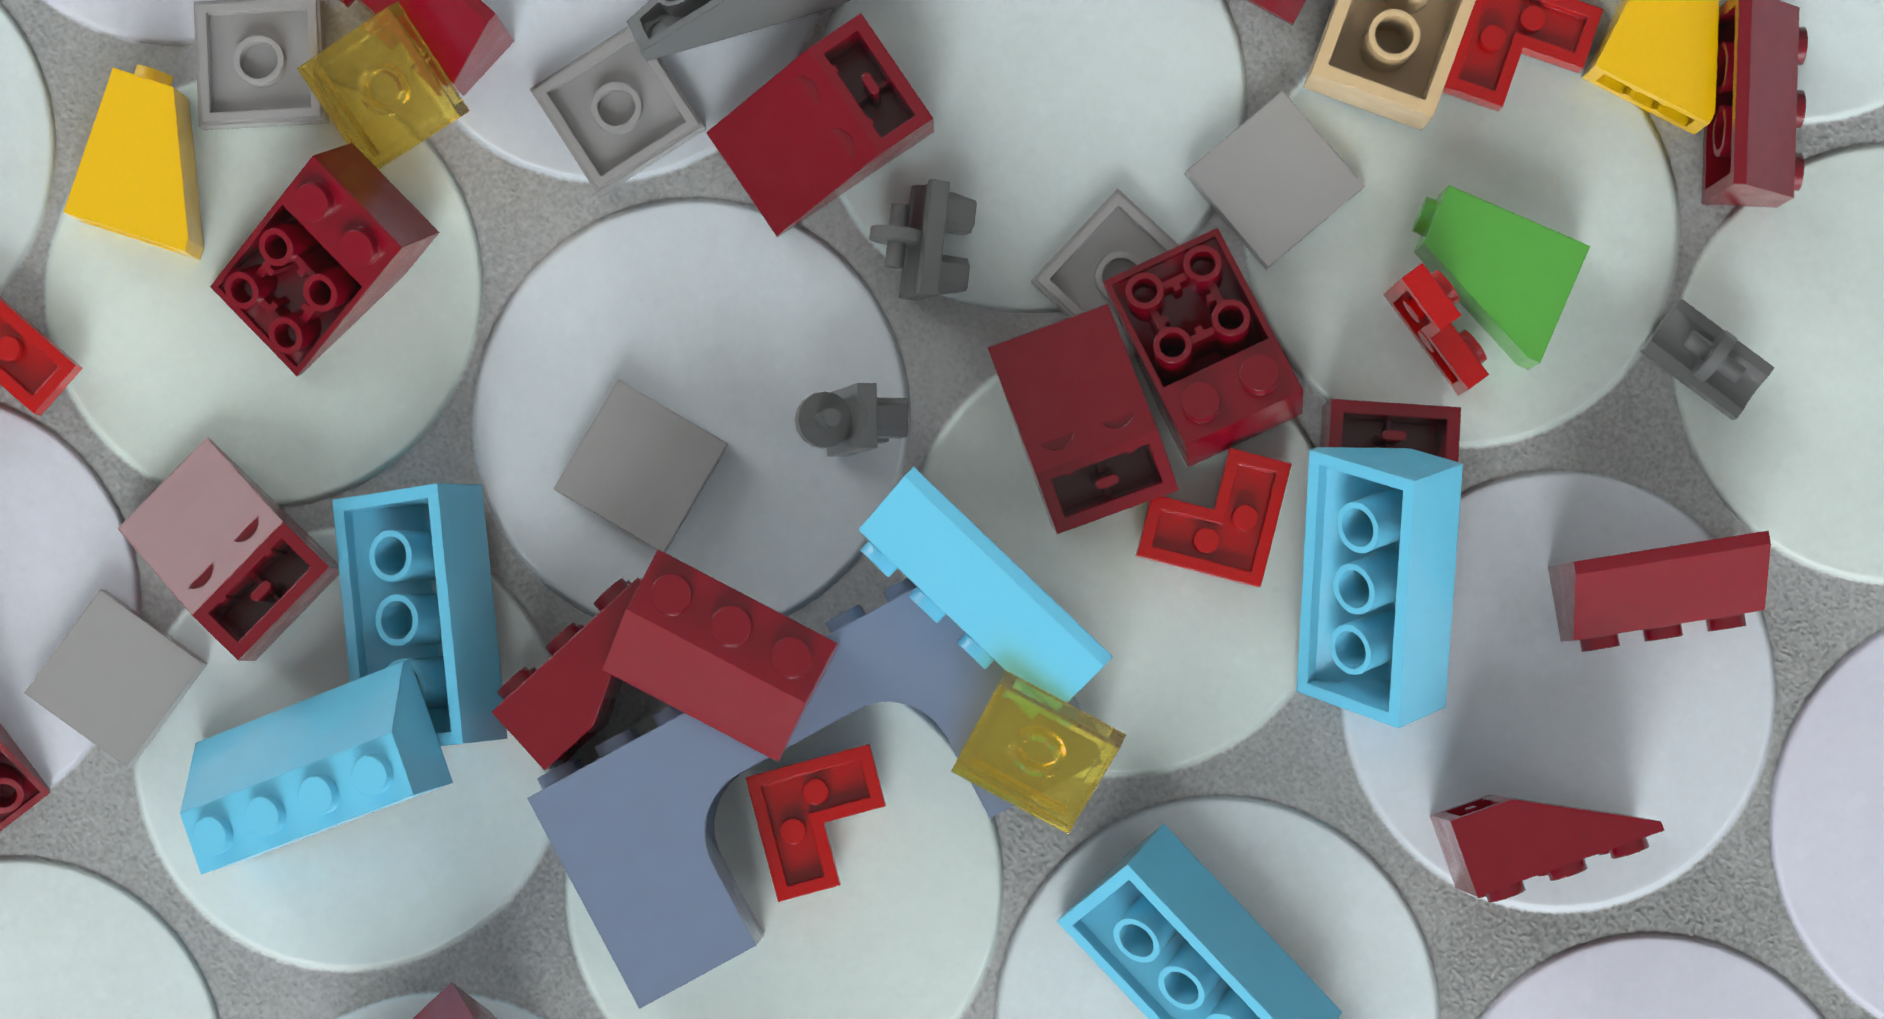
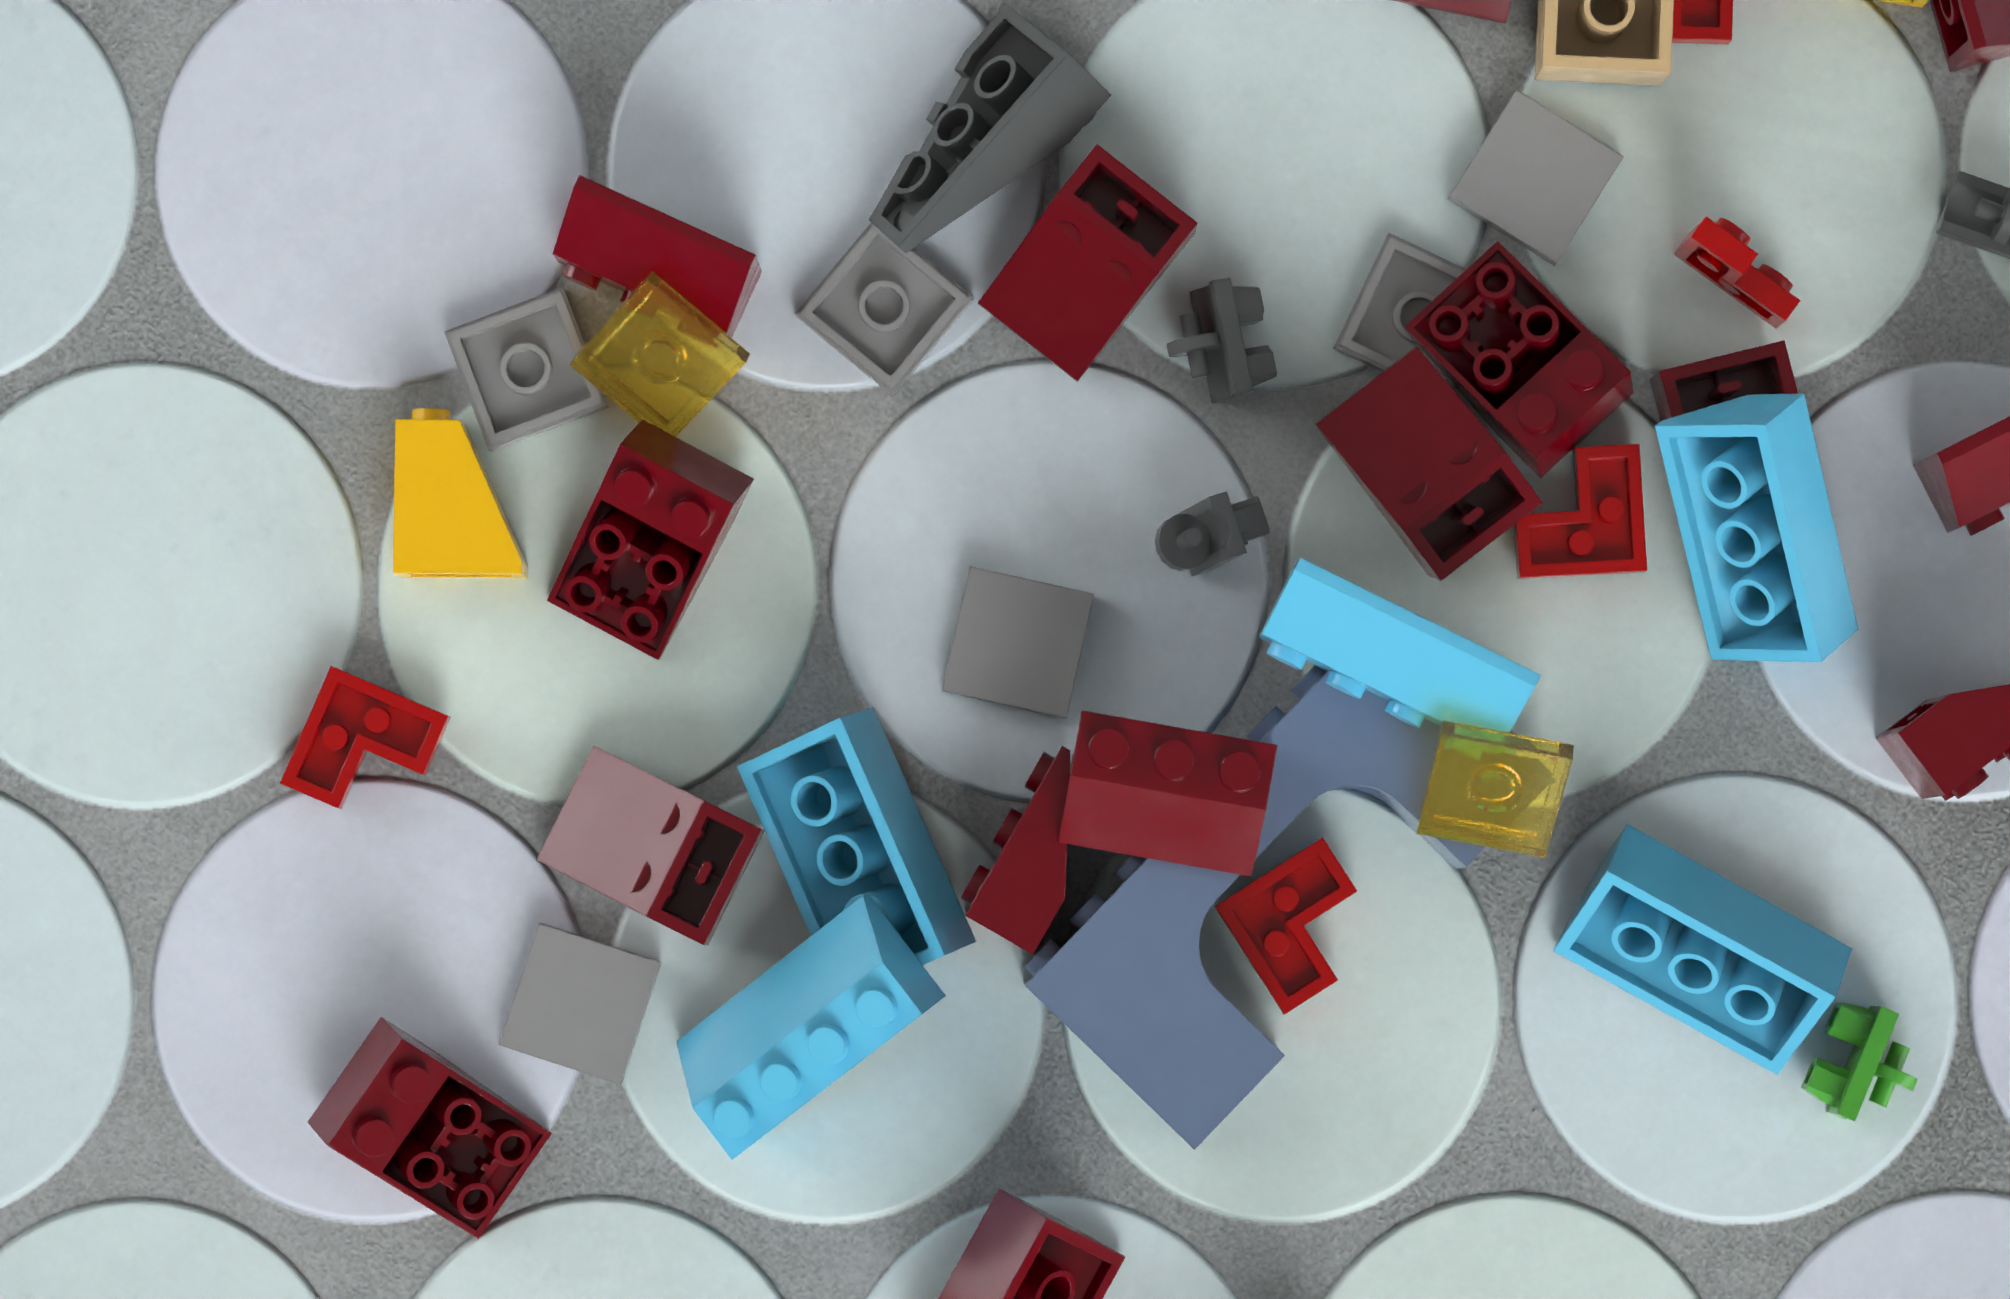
camera: 20 degrees left, 0 degrees up
bright green slope [1411,185,1590,370] -> none

